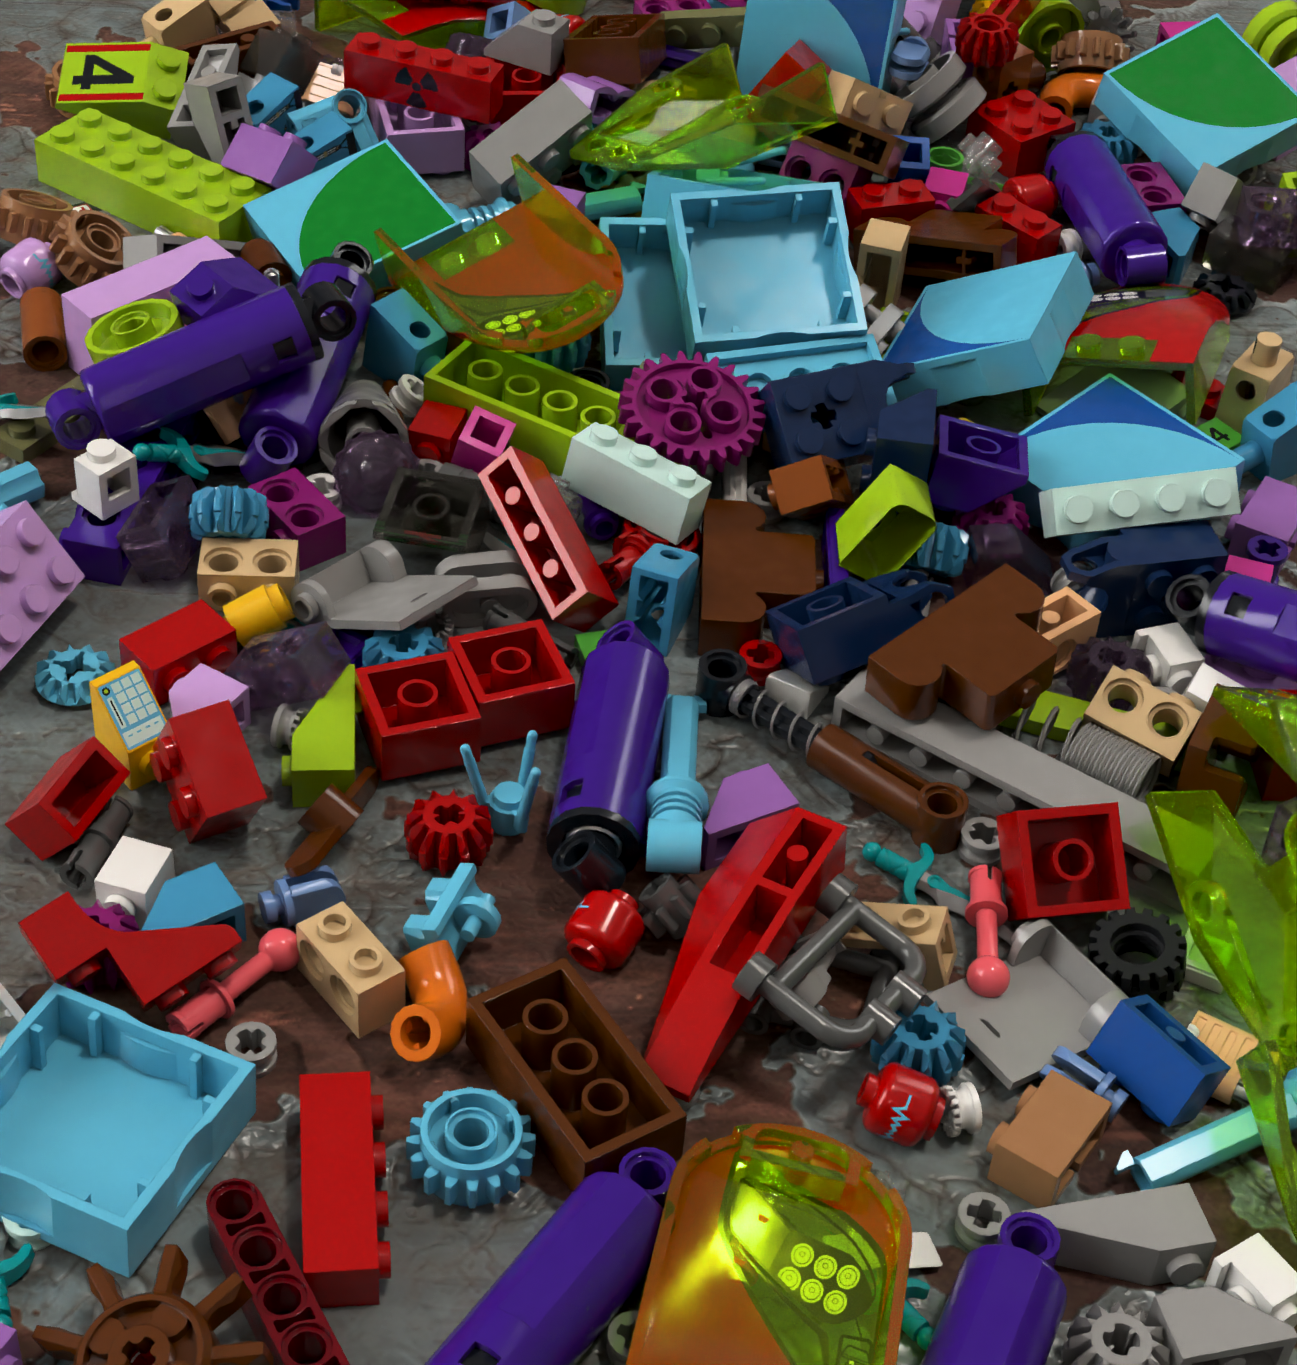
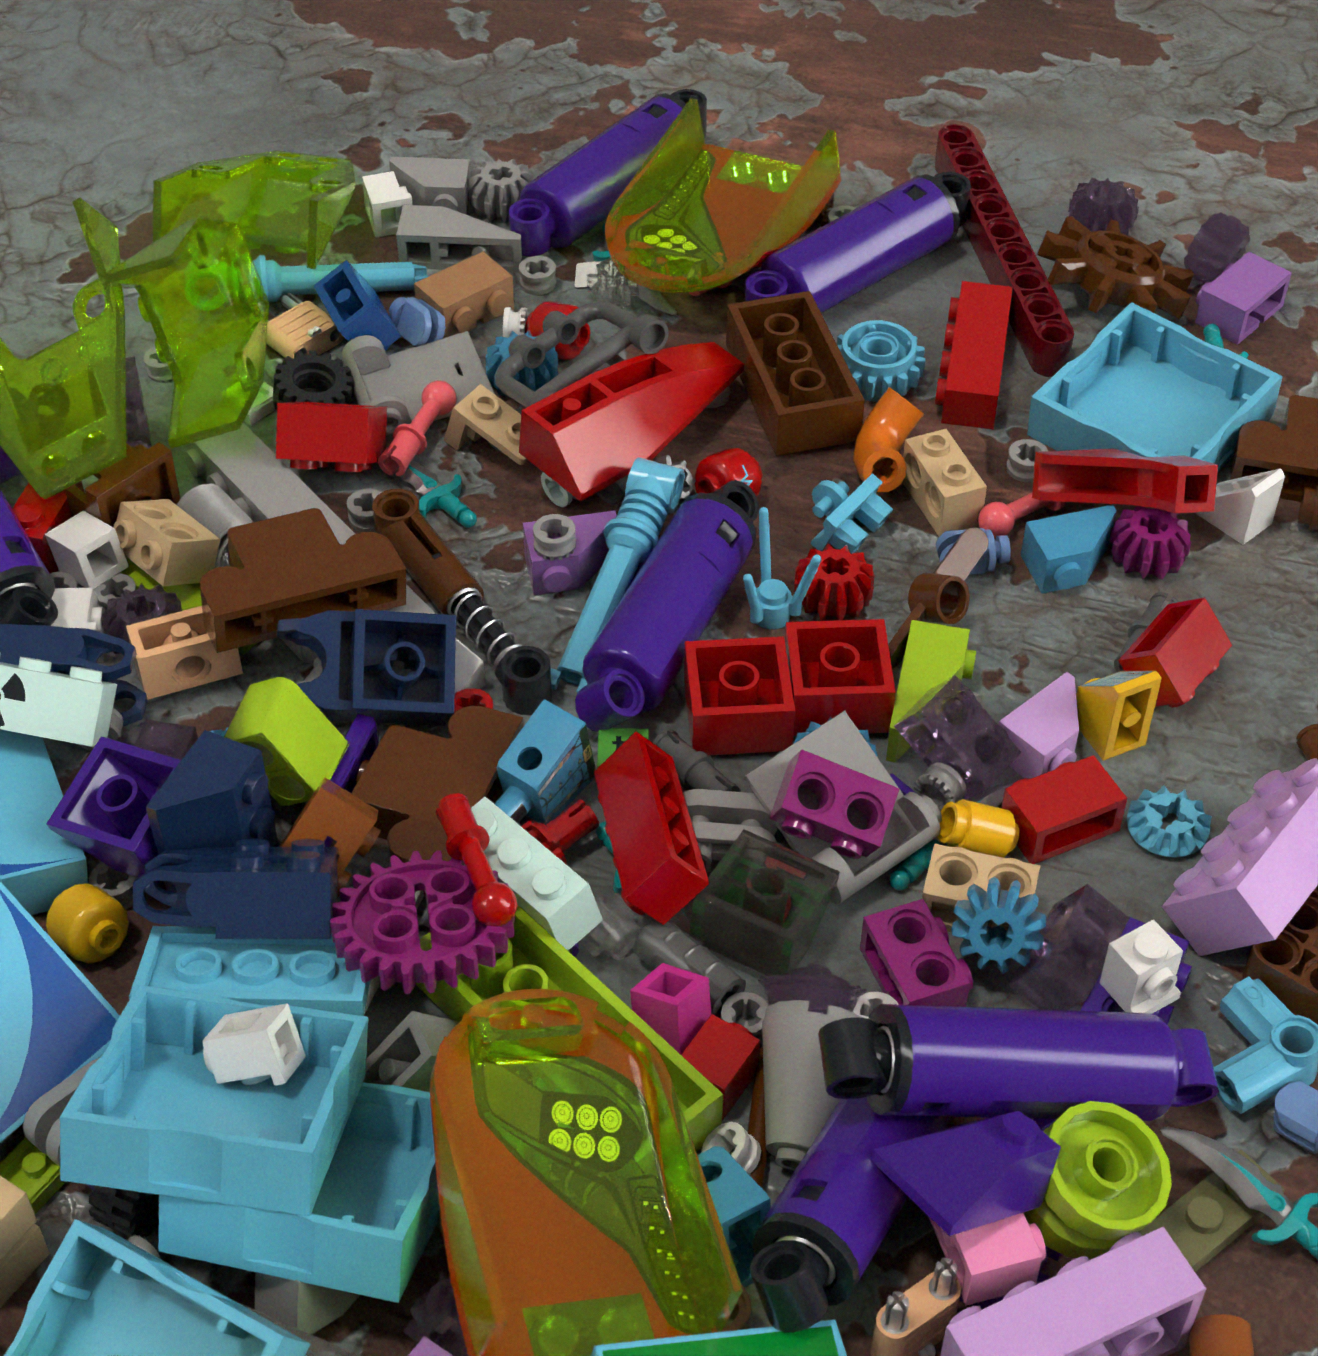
camera: 160 degrees left, 5 degrees up
white brick [94,836,175,929] -> none
red brick [150,699,267,844] -> none
none -> white brick [202,1004,306,1086]
none -> red pin [436,793,517,926]
none -> light grey bush [533,514,576,561]
none -> magenta brick [769,749,900,859]

